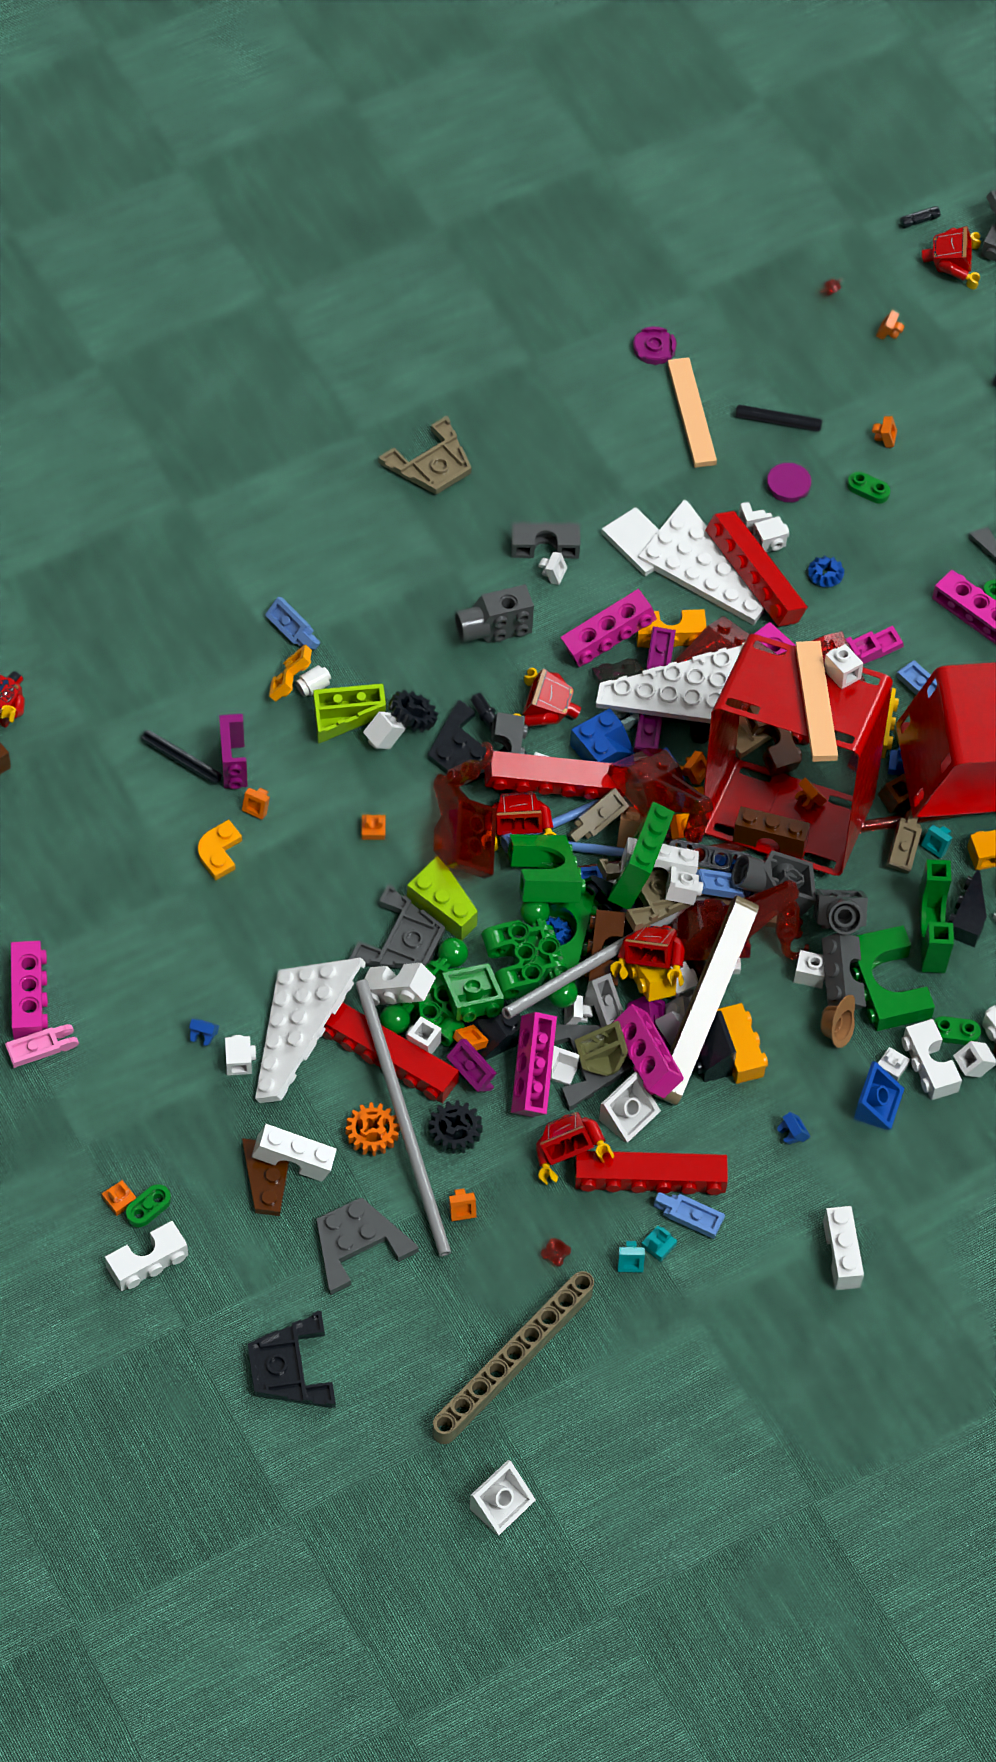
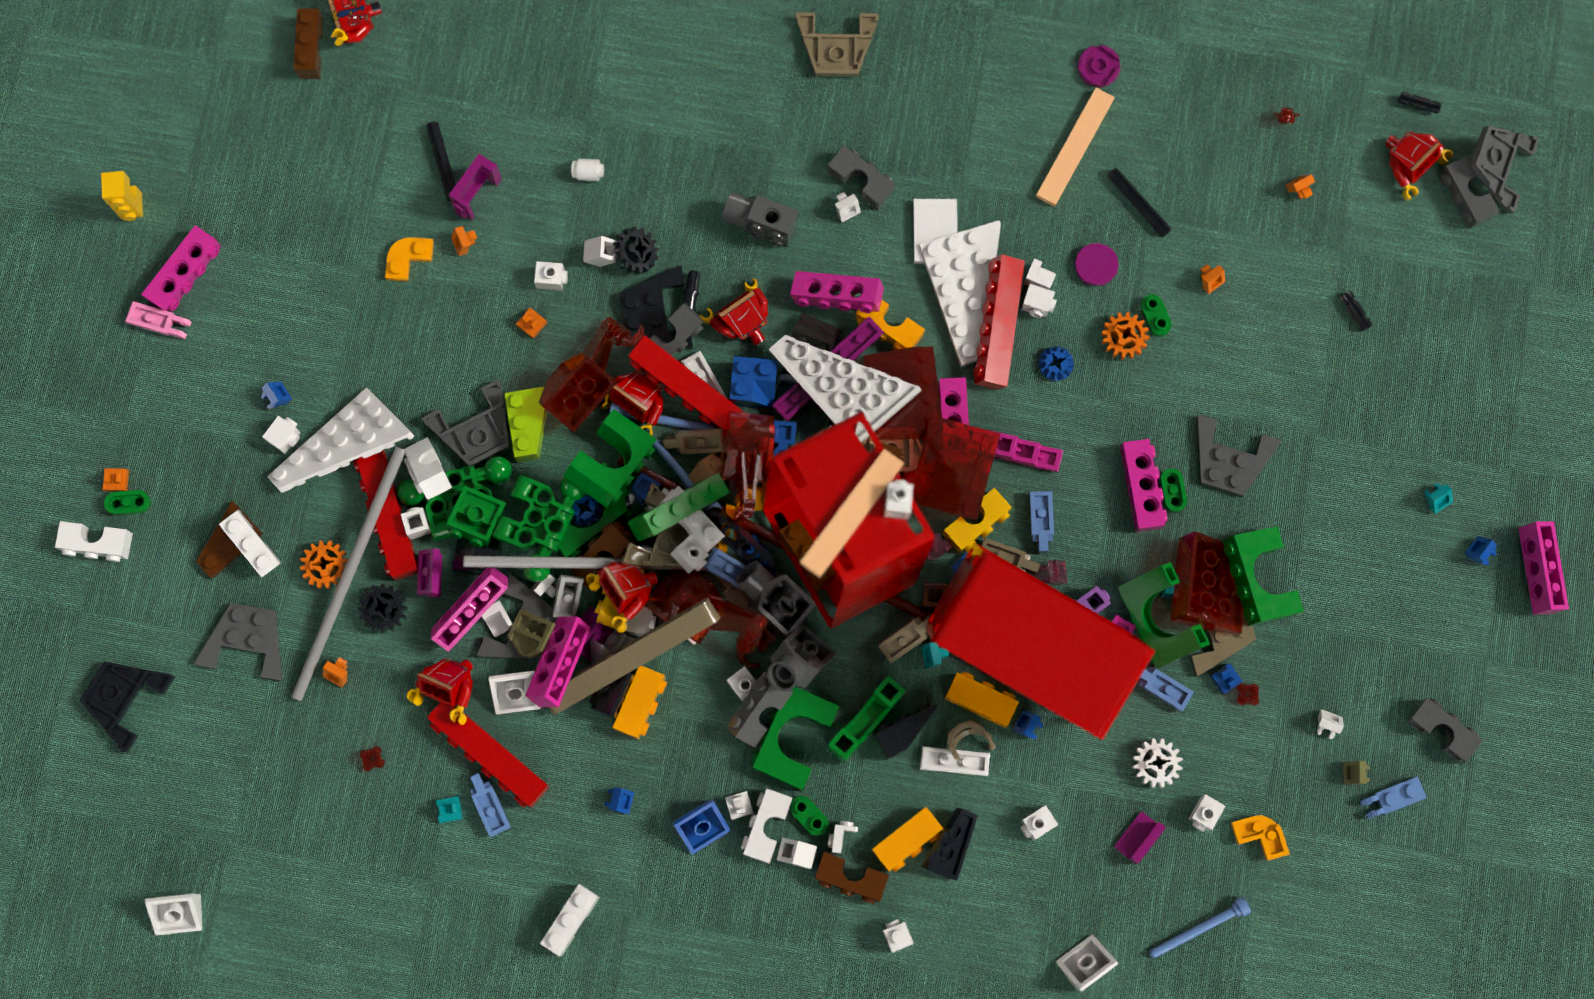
camera: 40 degrees right, 20 degrees up
medium blue hinge [265,597,321,650] -> none
light orange plate [269,644,312,702] -> none
lime wedge [313,684,386,744] -> none
dark tan beam [432,1271,594,1444] -> none
orange tile [453,1025,489,1051] -> none
teal tile [618,1241,645,1272] -> none
medium nougat piece [821,995,855,1048] -> none
none -> white brick [534,261,568,291]
none -> orange gear [1101,312,1150,360]

